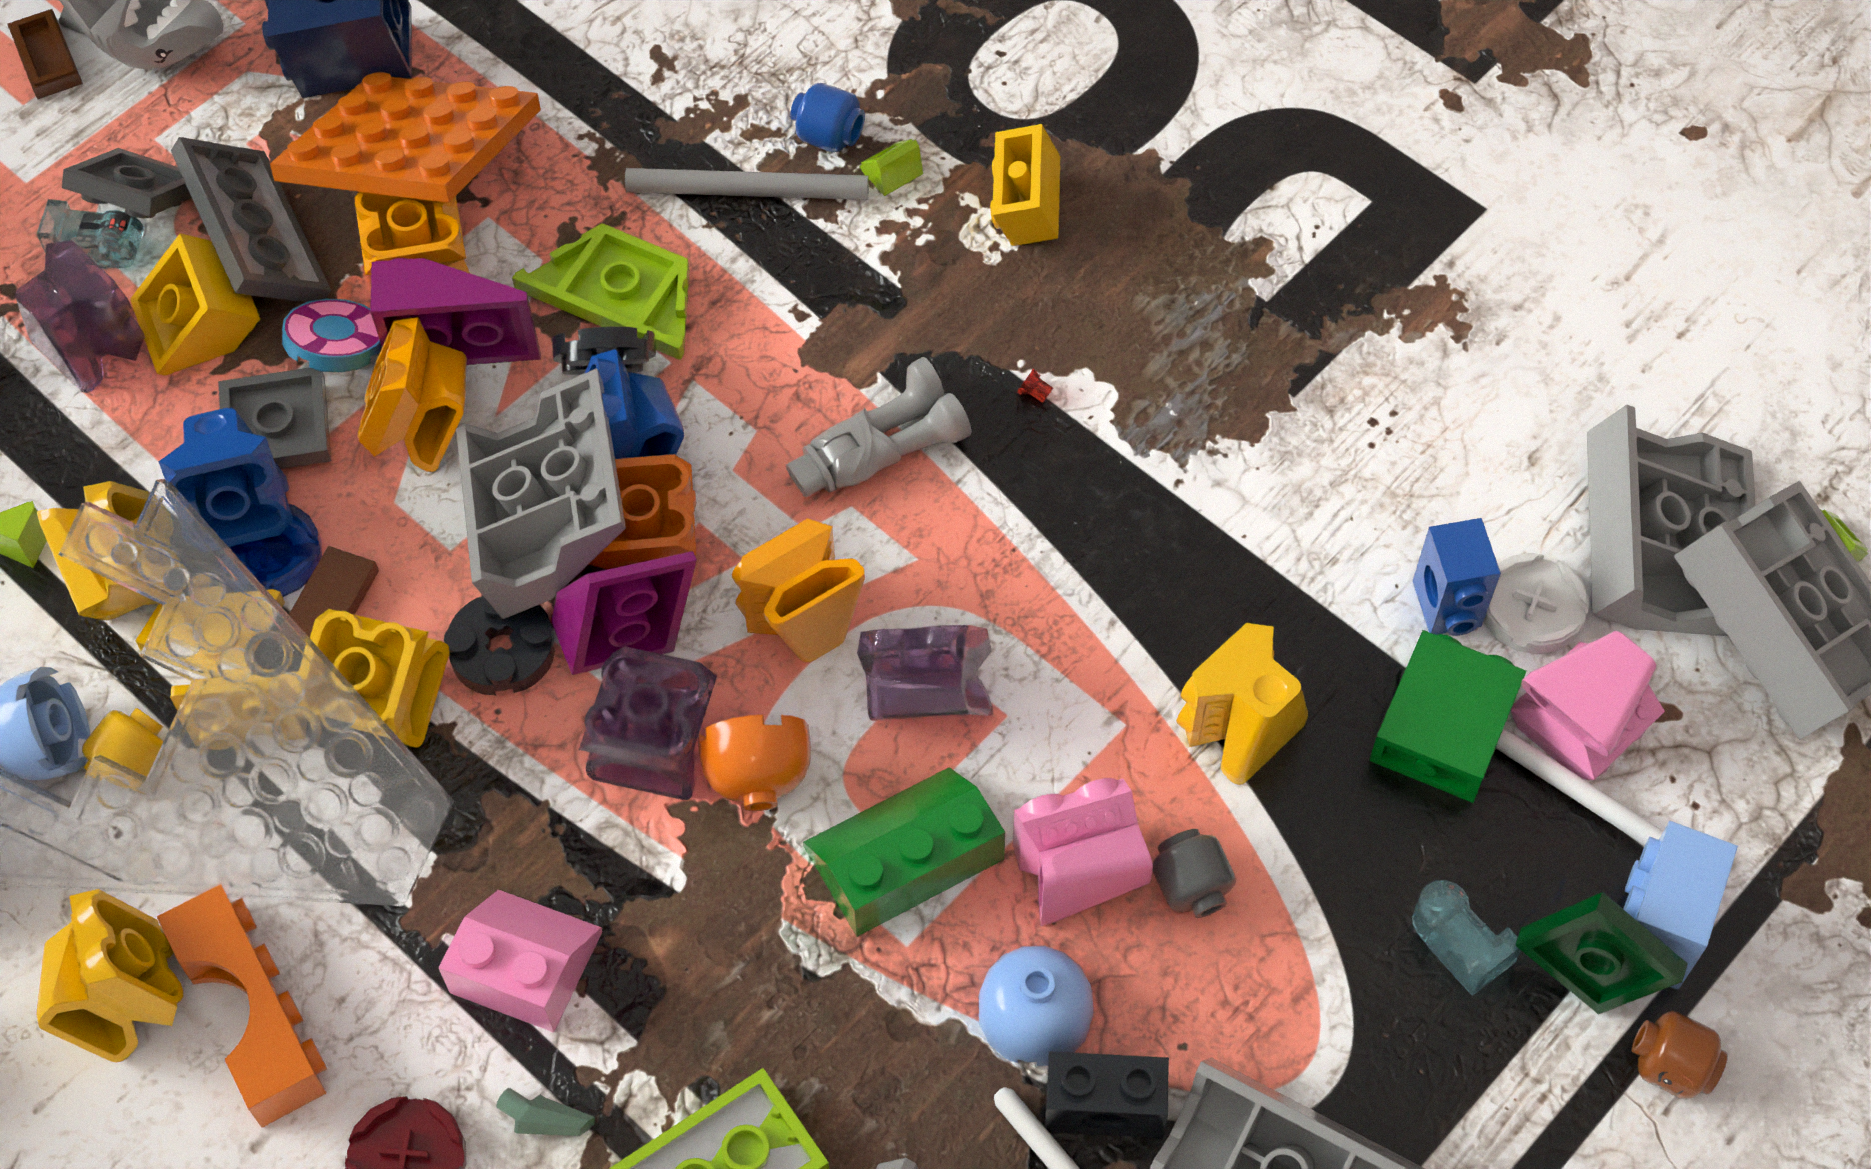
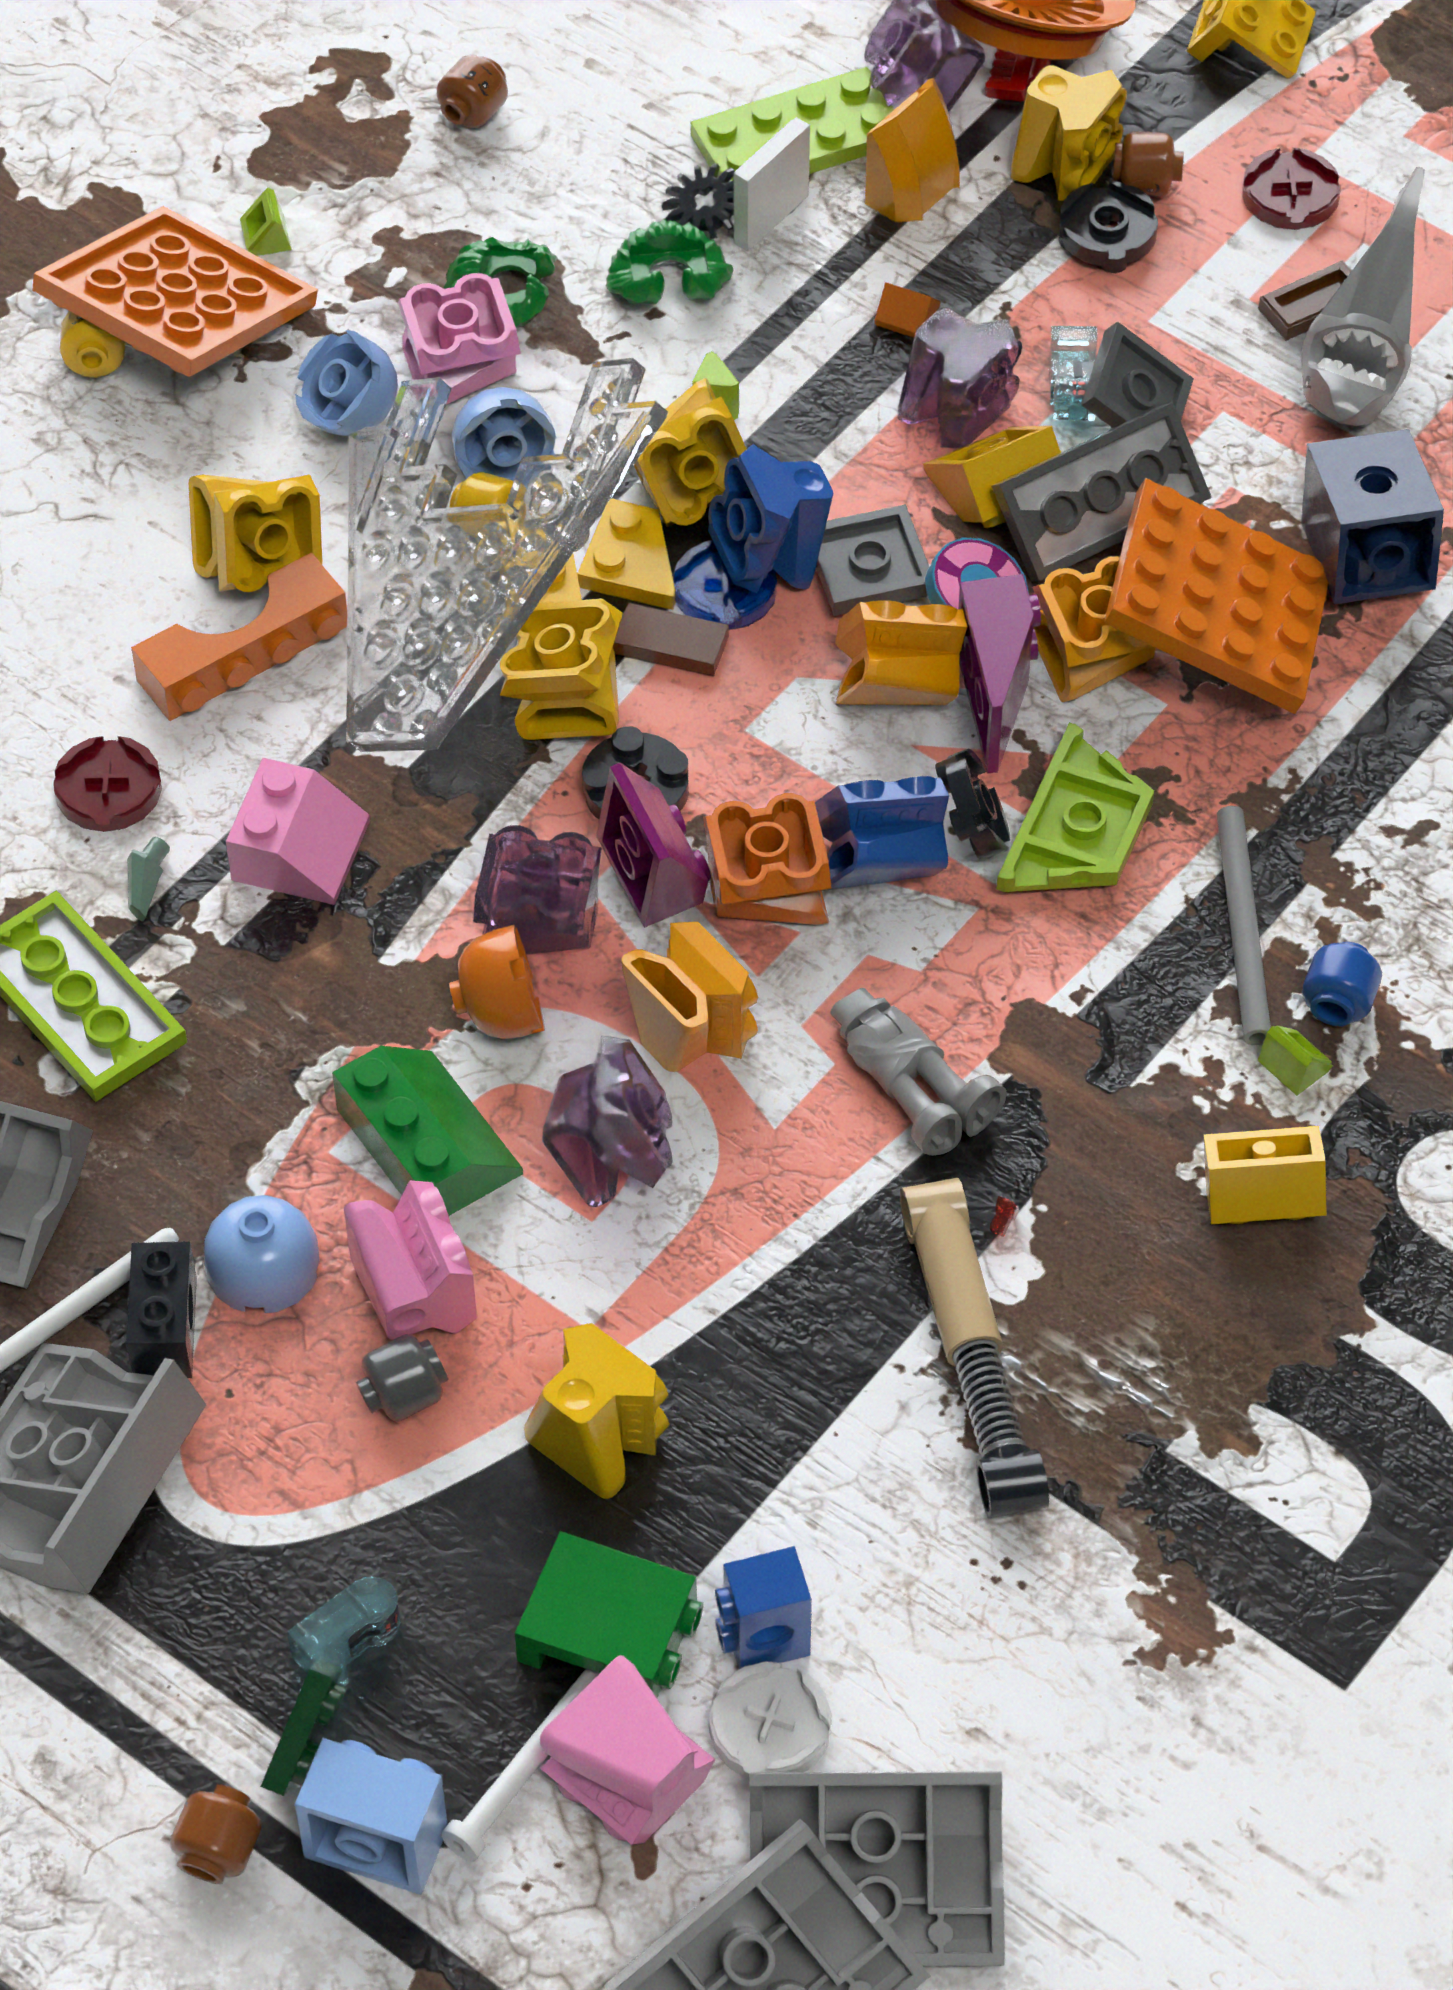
camera: 85 degrees right, 5 degrees down
light grey piece [456,368,626,619] -> none
none -> piece [900,1178,1049,1519]

